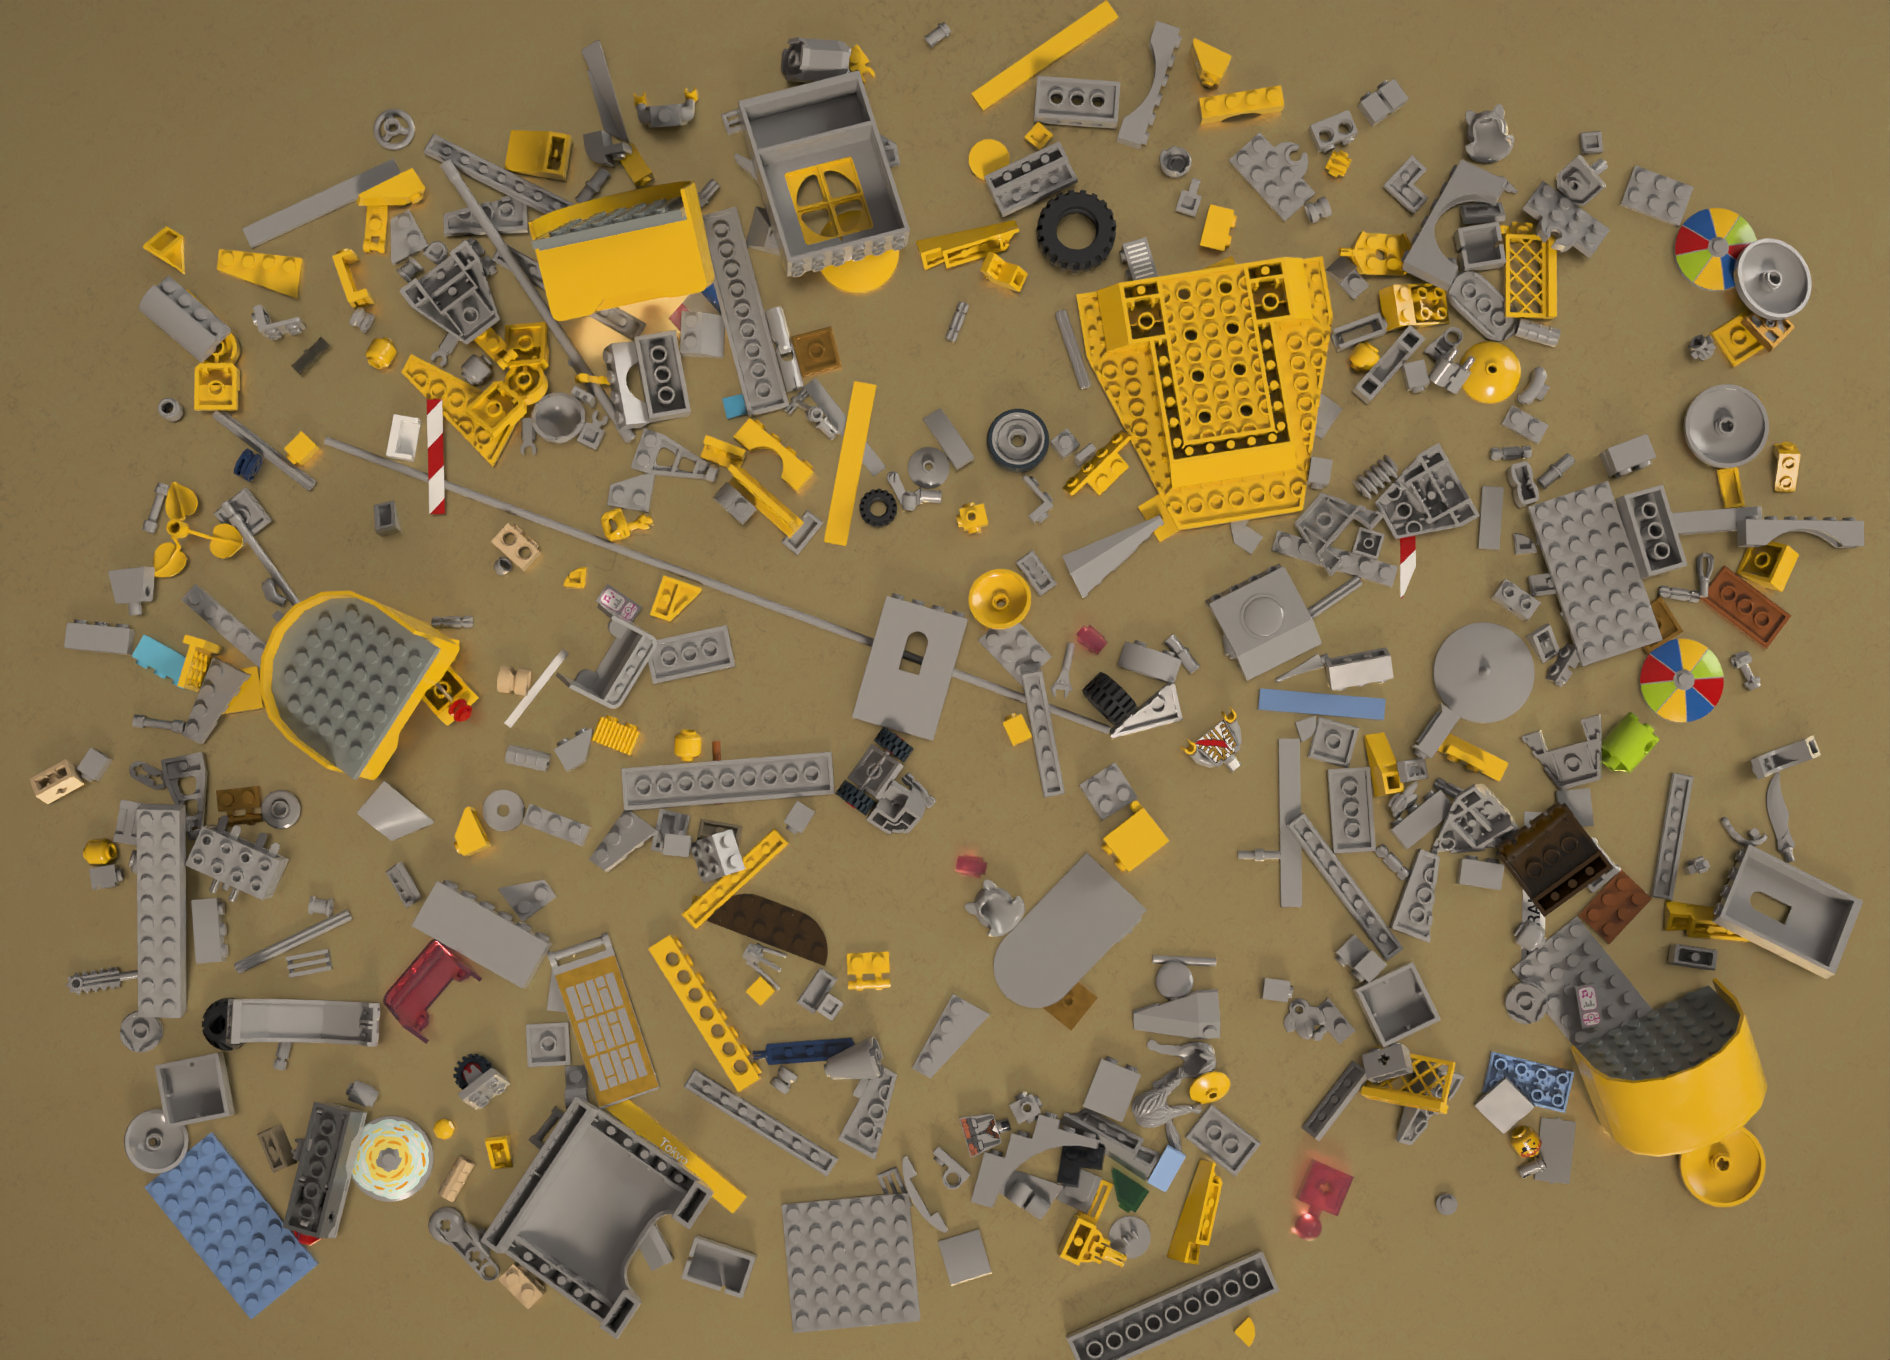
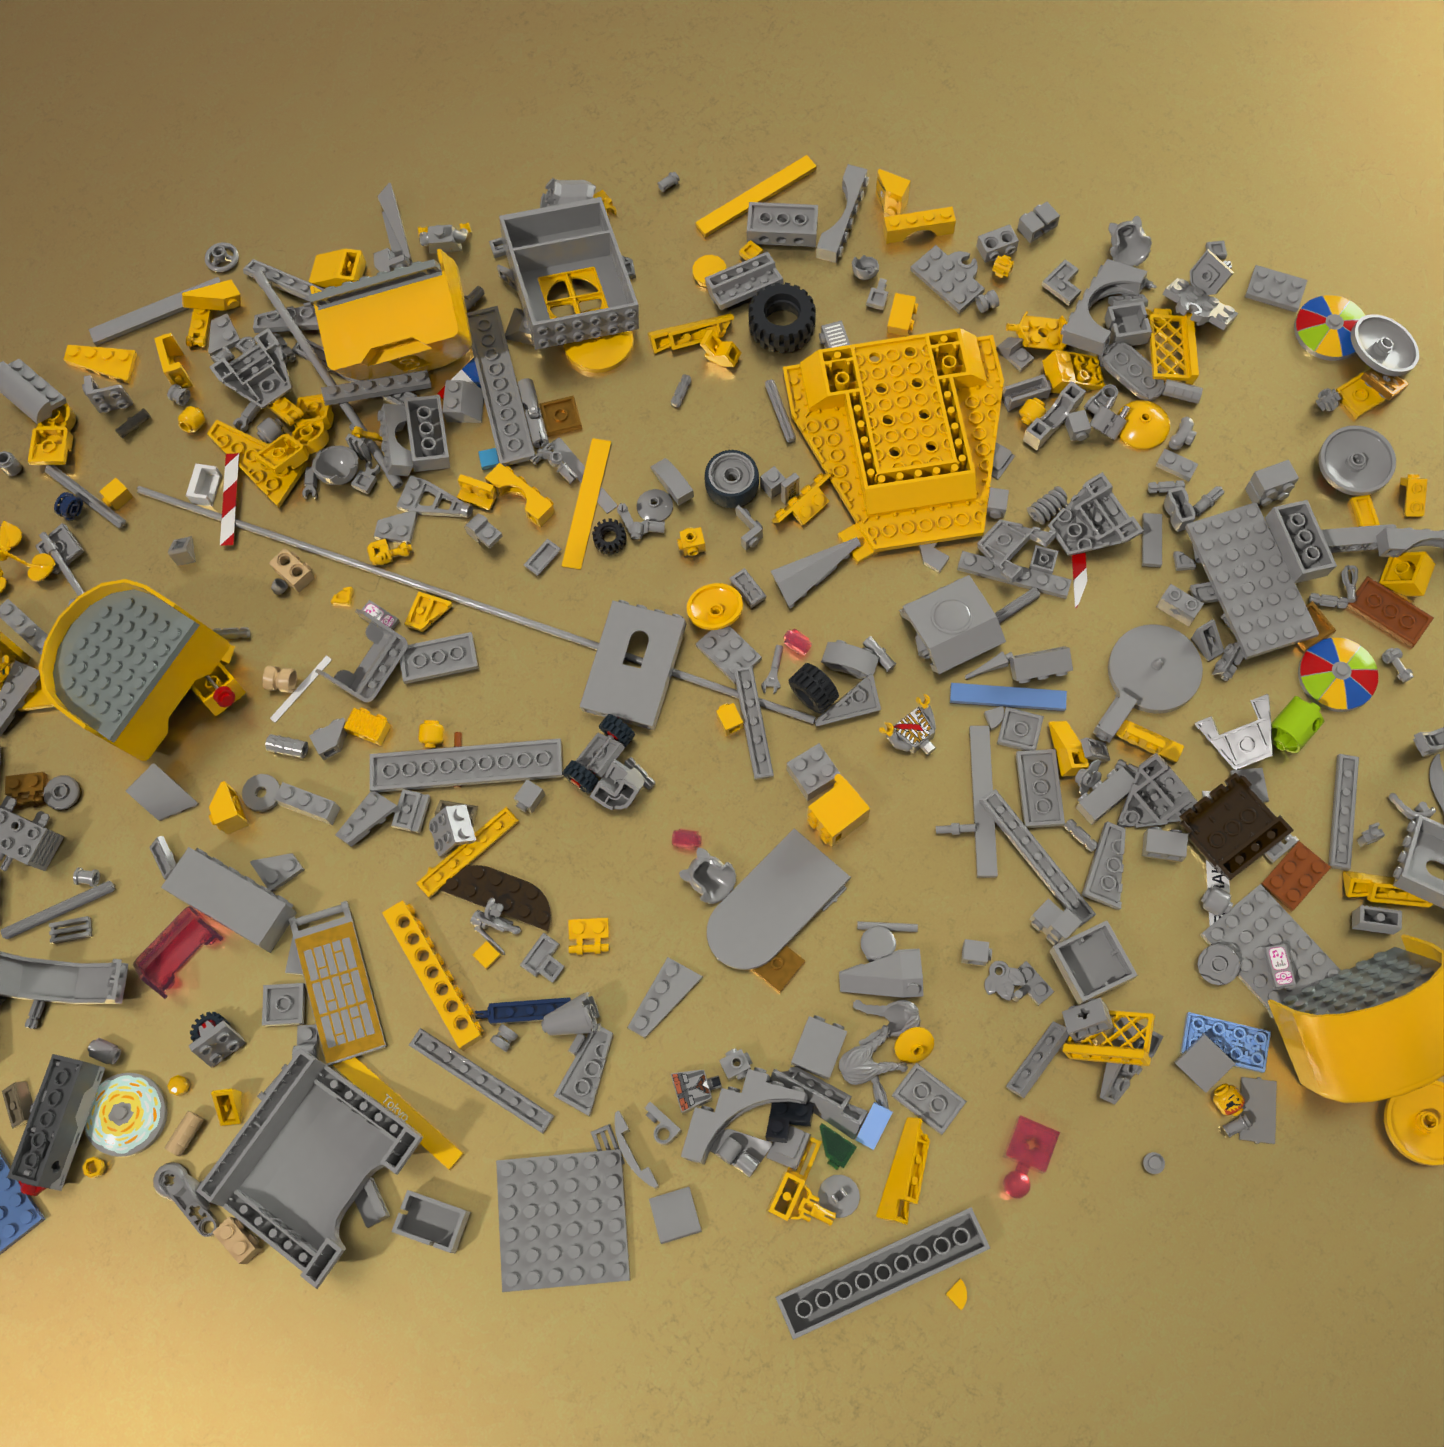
camera: 10 degrees right, 15 degrees down
yellow slope [143,226,185,275] -> none
light grey brick [660,830,692,857] -> none
yellow fence [727,464,804,538] -> none
none -> yellow tile [82,1157,106,1178]
none -> light grey plate [321,370,431,406]
none -> light grey piece [484,898,521,934]

